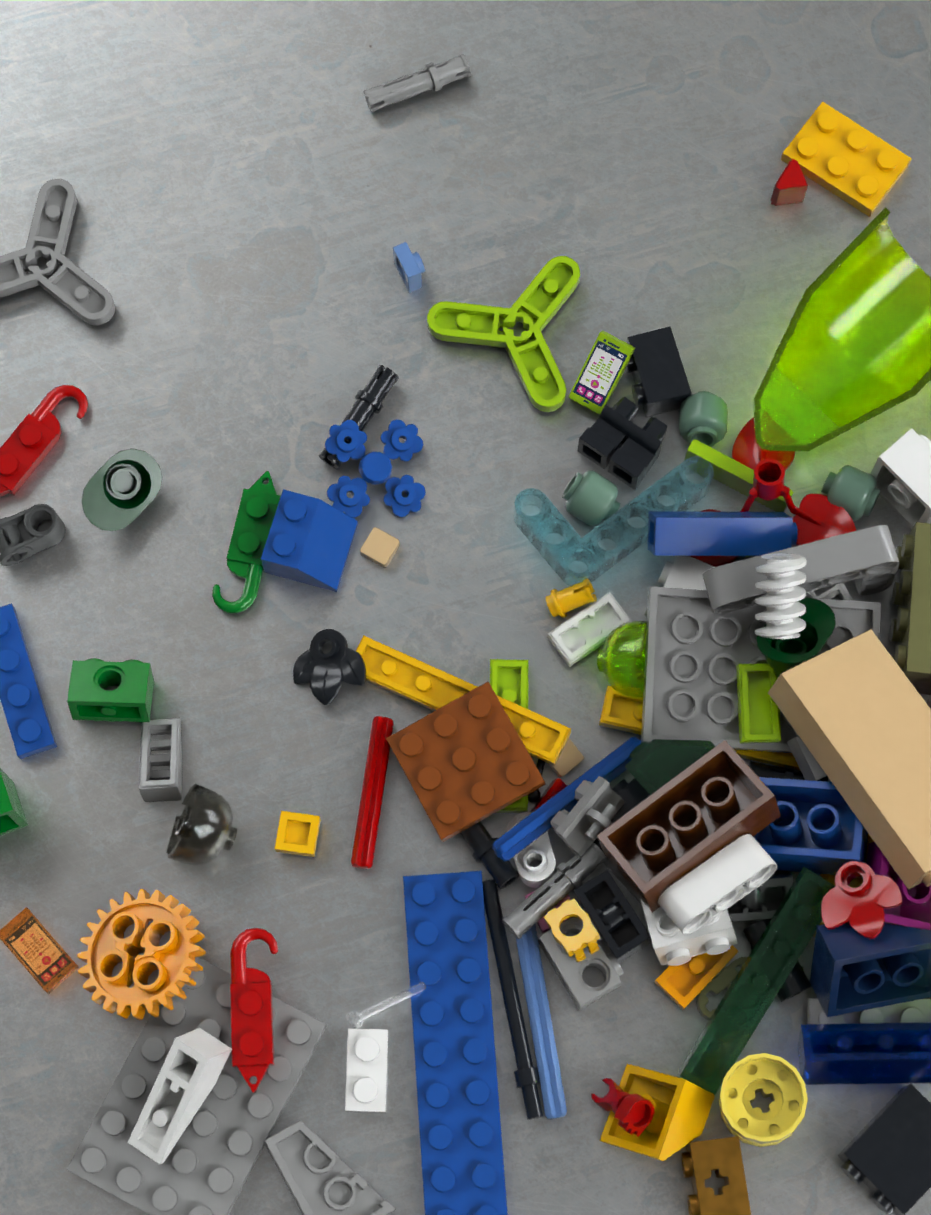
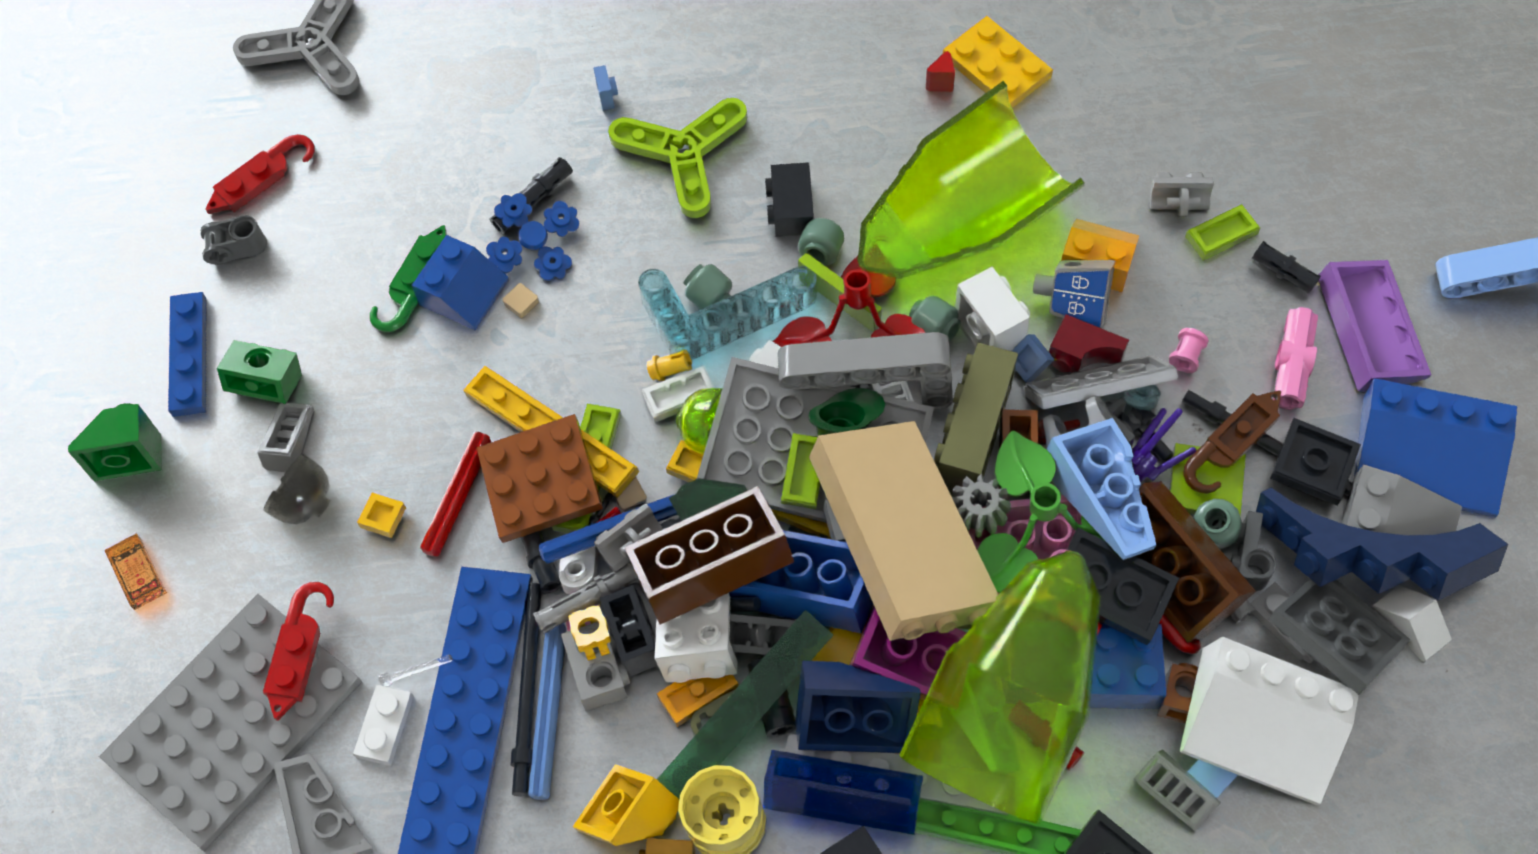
camera: 15 degrees right, 10 degrees down
light orange gear [77,889,206,1020] -> none
piece [81,448,162,531] -> none
white slope [128,1028,232,1164] -> none
black plate [293,629,366,706] -> none
tile [568,331,635,414] -> none
black hips [577,397,667,490] -> none
red piece [591,1078,654,1137] -> none
blue brick [647,511,798,556] -> none
white beam [658,834,777,935] -> none
white piece [755,553,807,639] -> none
red plate [821,861,903,939] -> none

